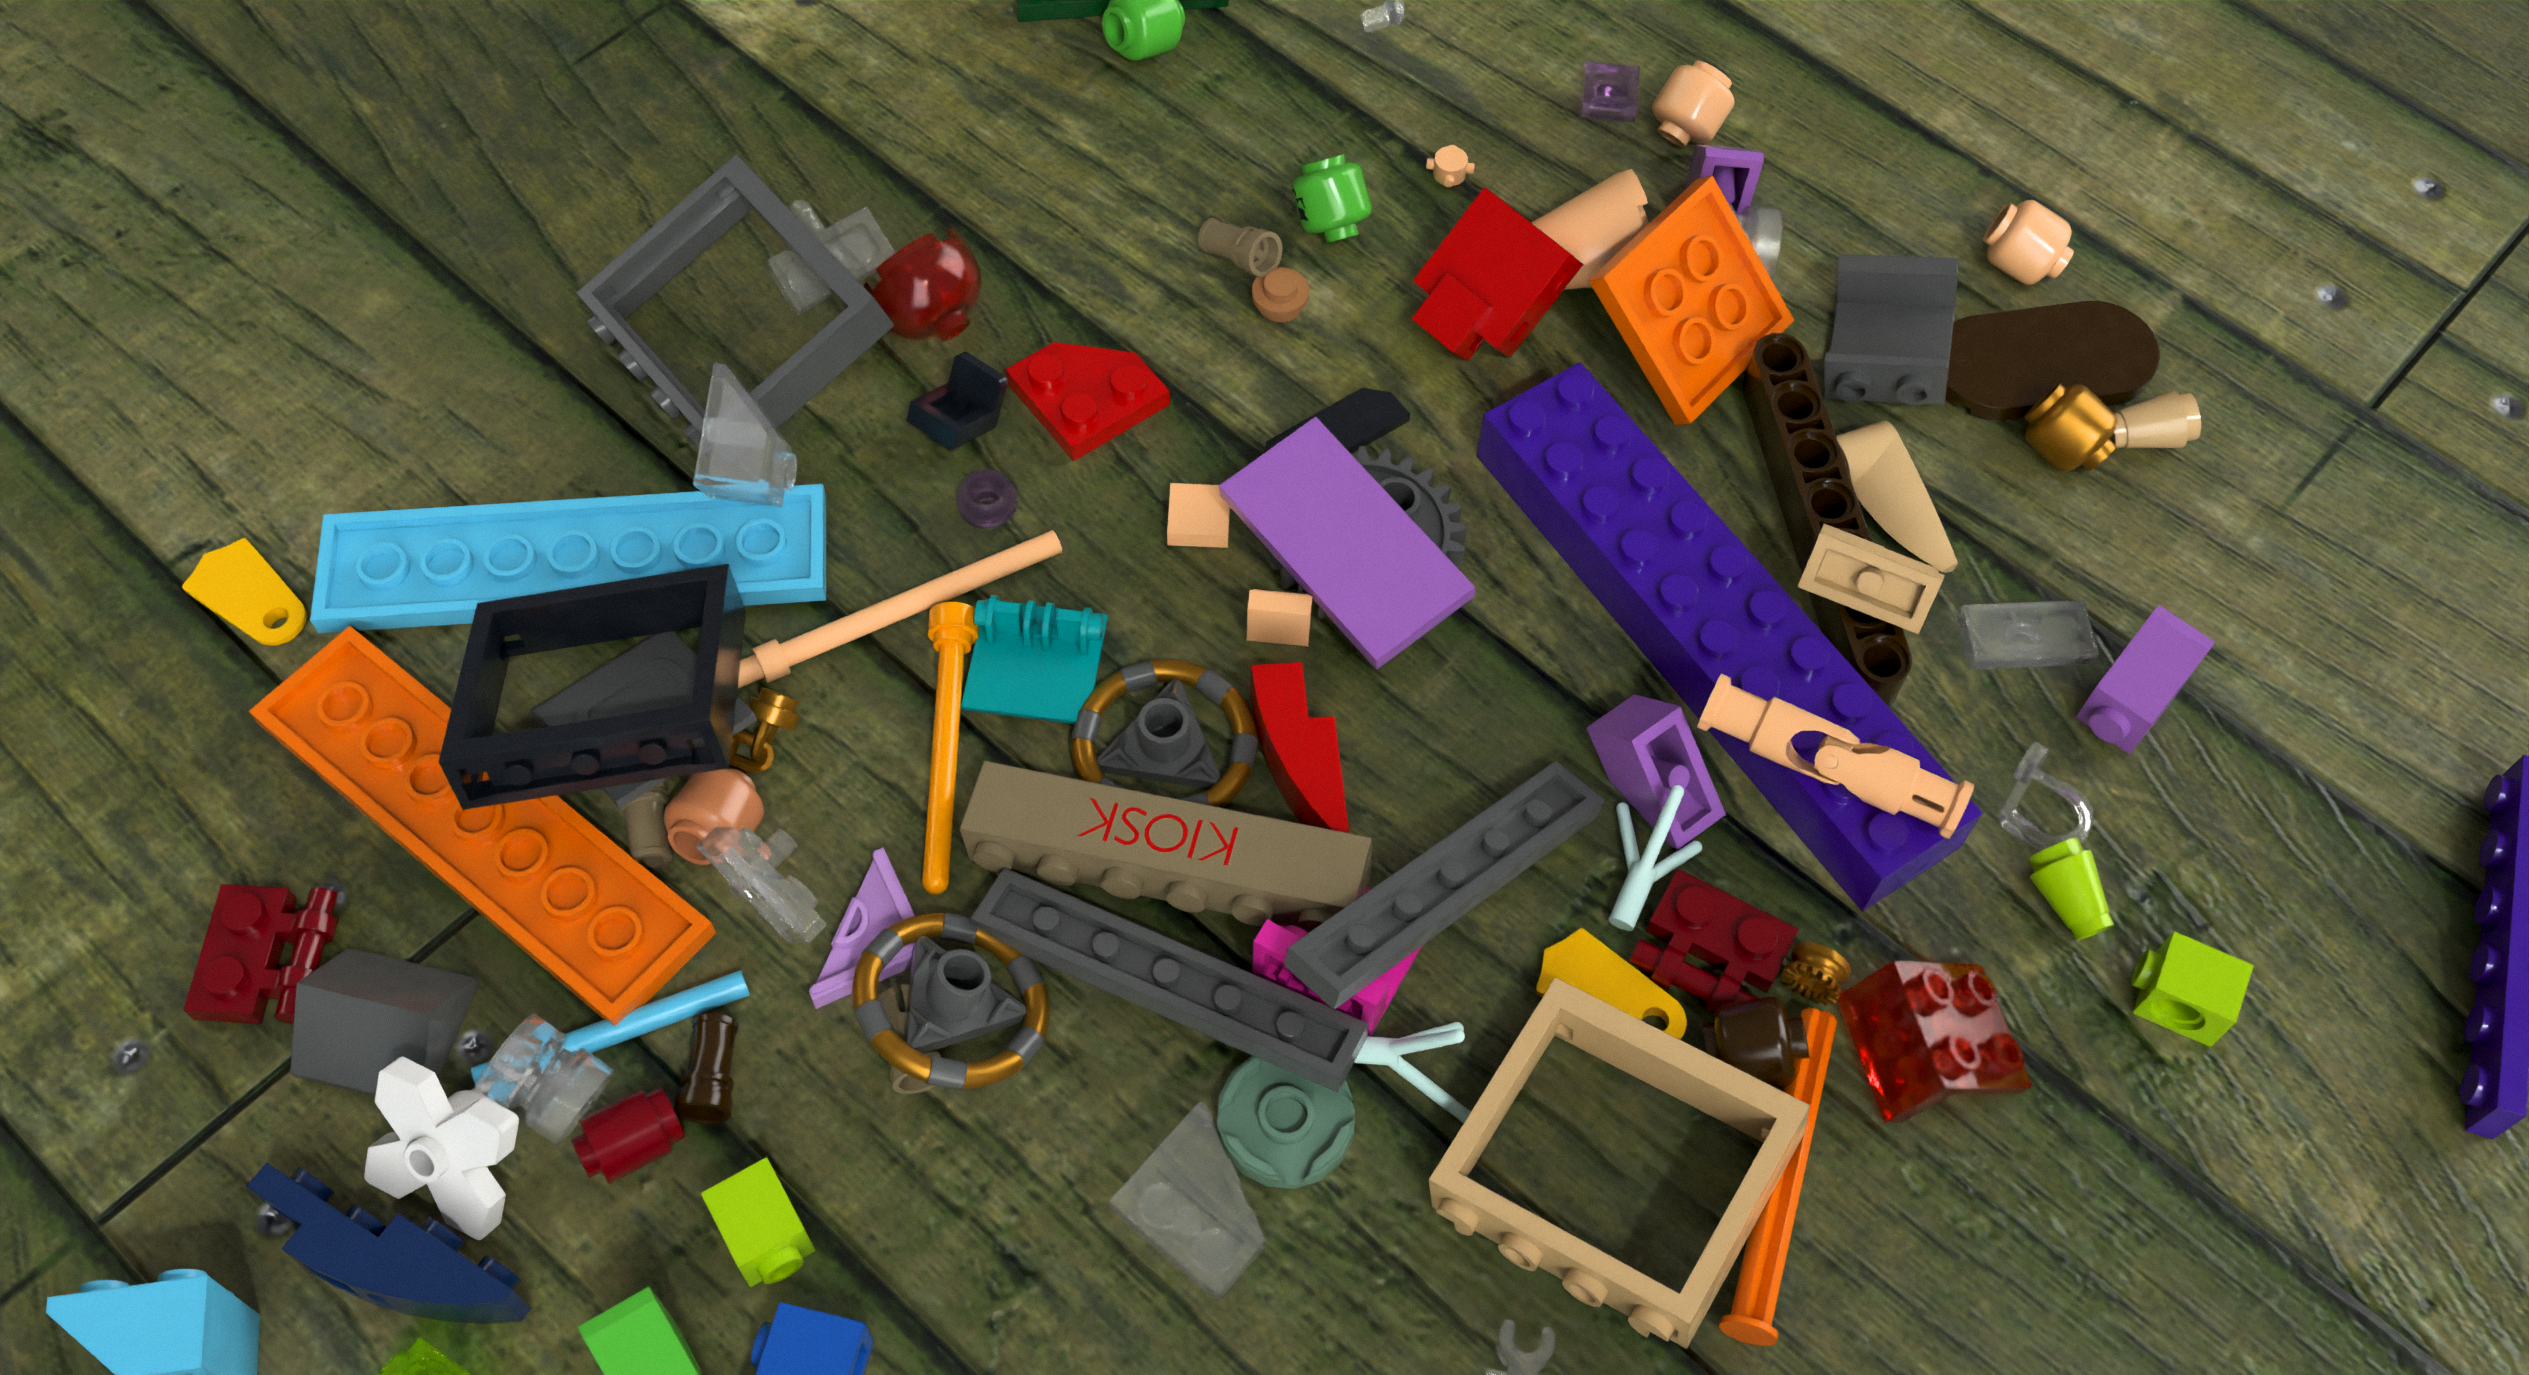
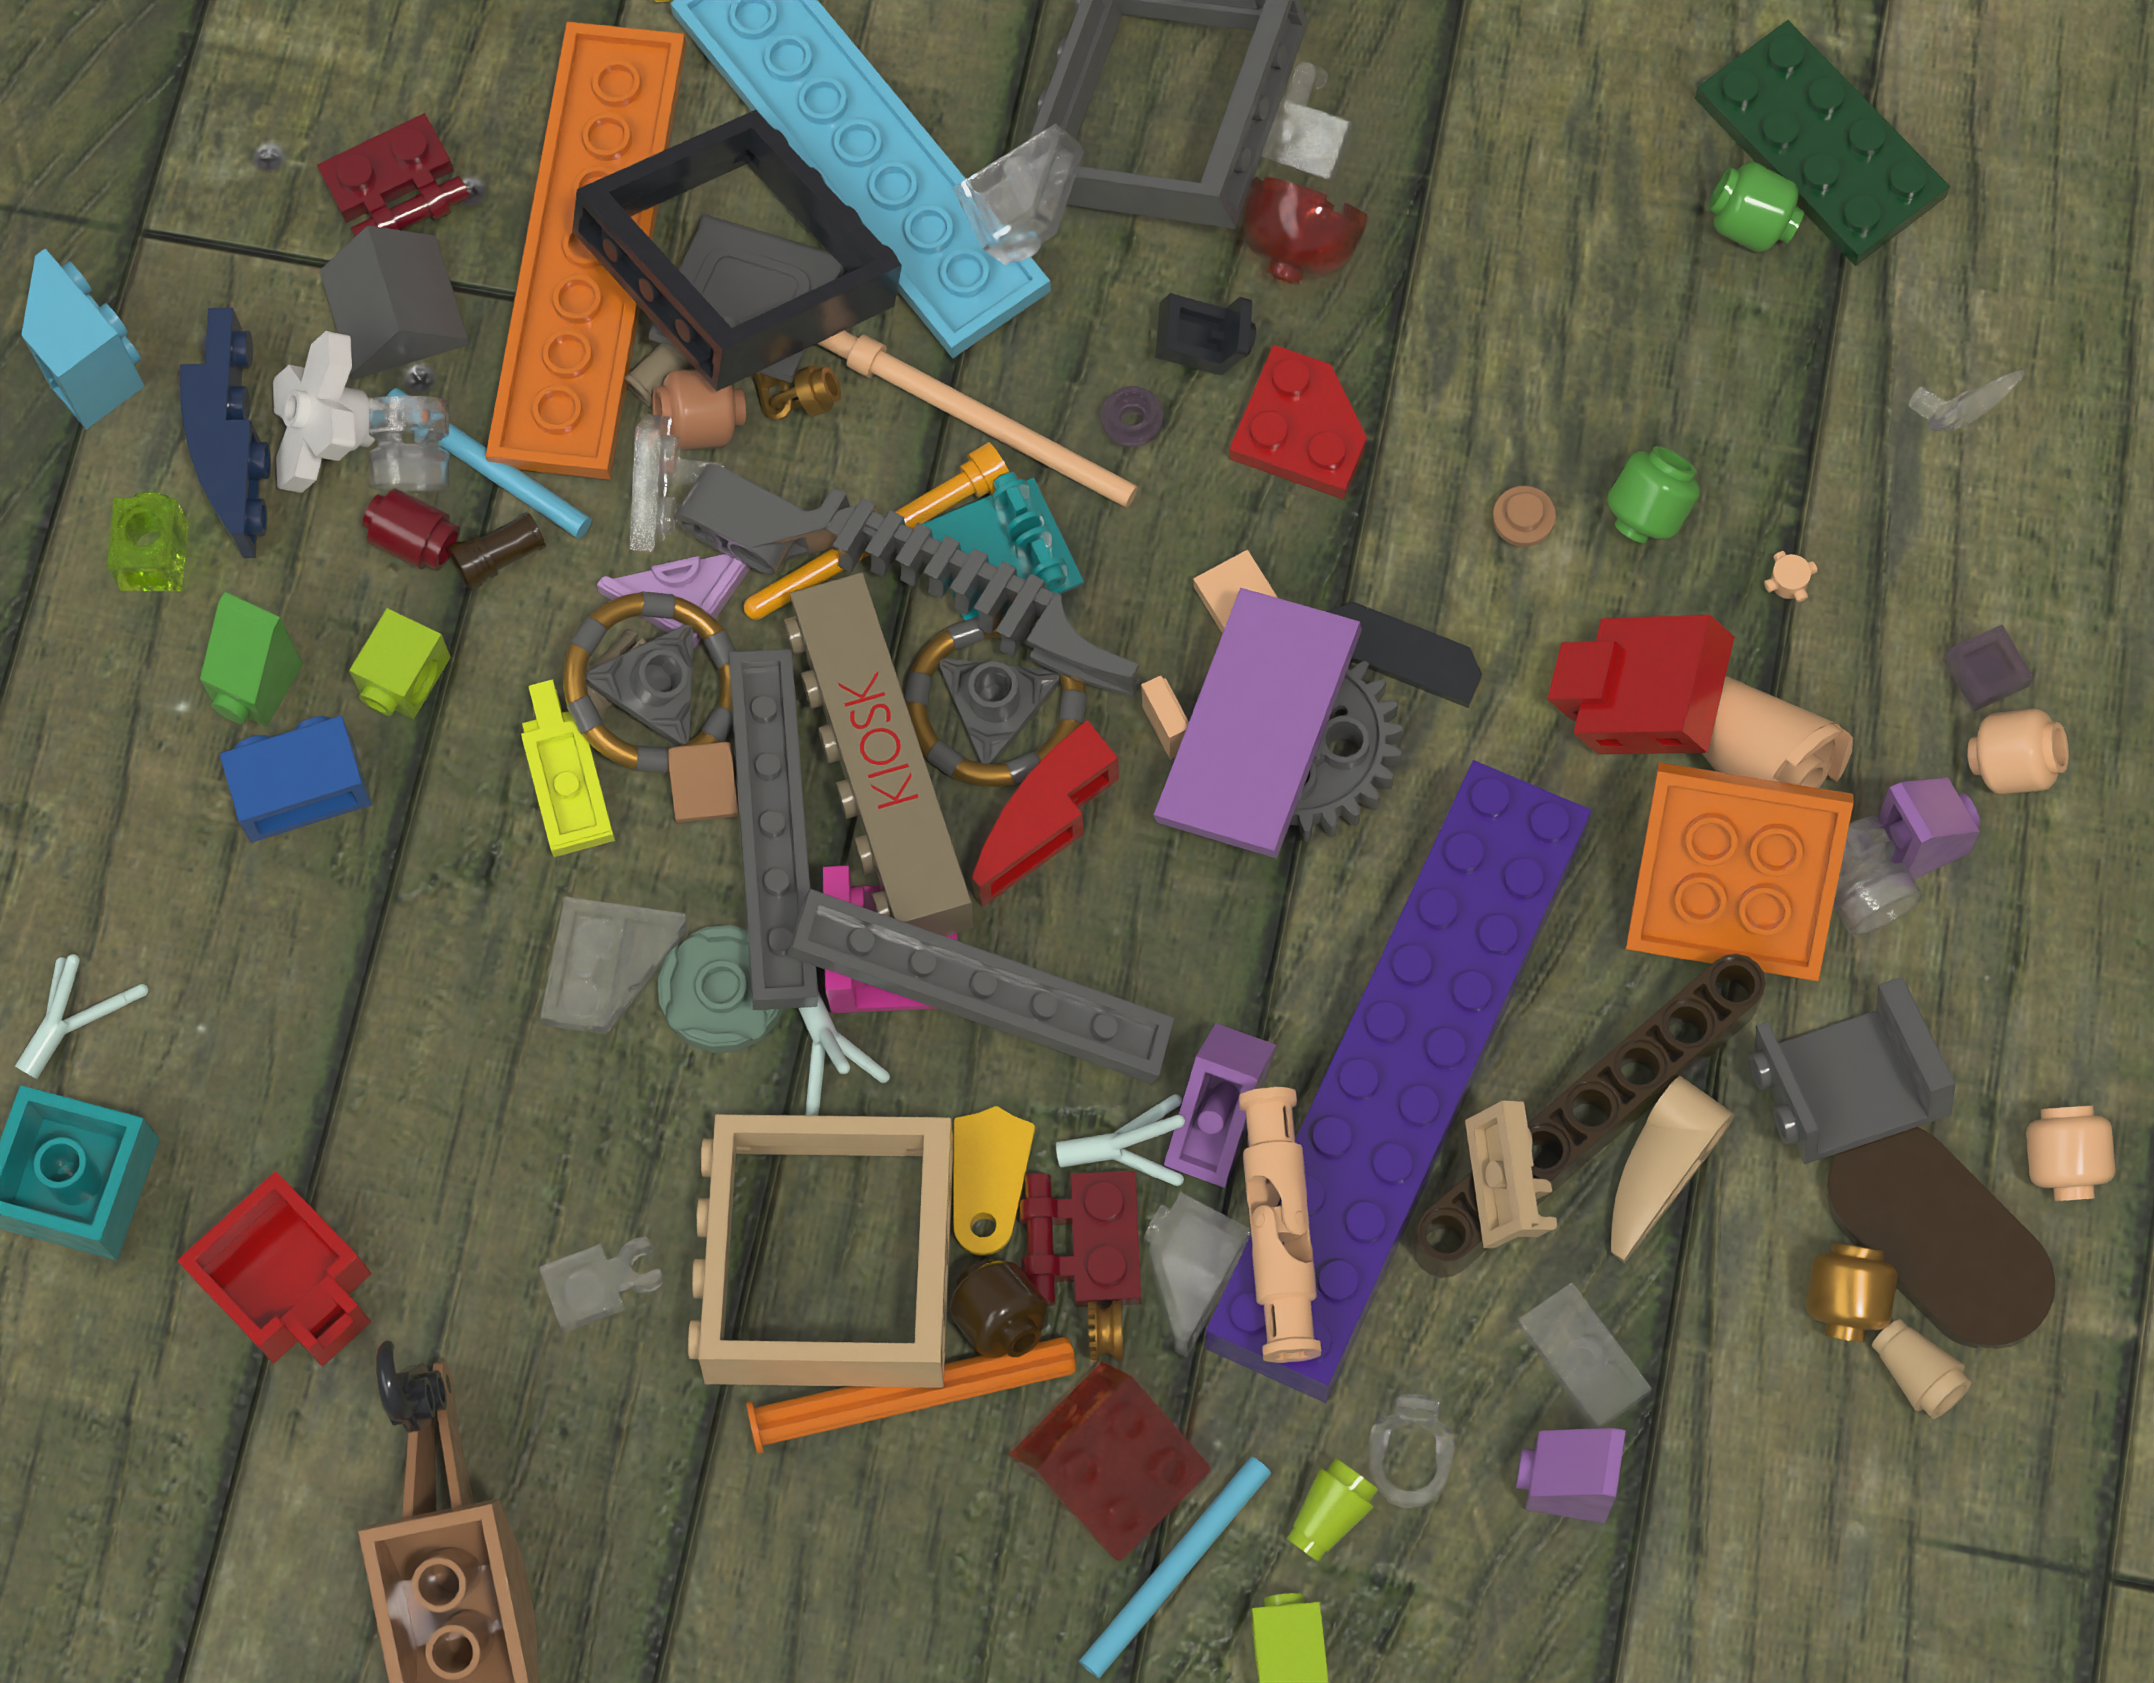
camera: 65 degrees right, 10 degrees up
dark tan pin [1198,217,1283,277] -> none
none -> neon yellow hinge [521,679,615,857]
none -> medium nougat slope [668,742,739,823]
none -> dark grey piece [674,463,1141,697]
none -> medium azure piece [1079,1456,1271,1679]
none -> clear slope [1144,1192,1250,1358]

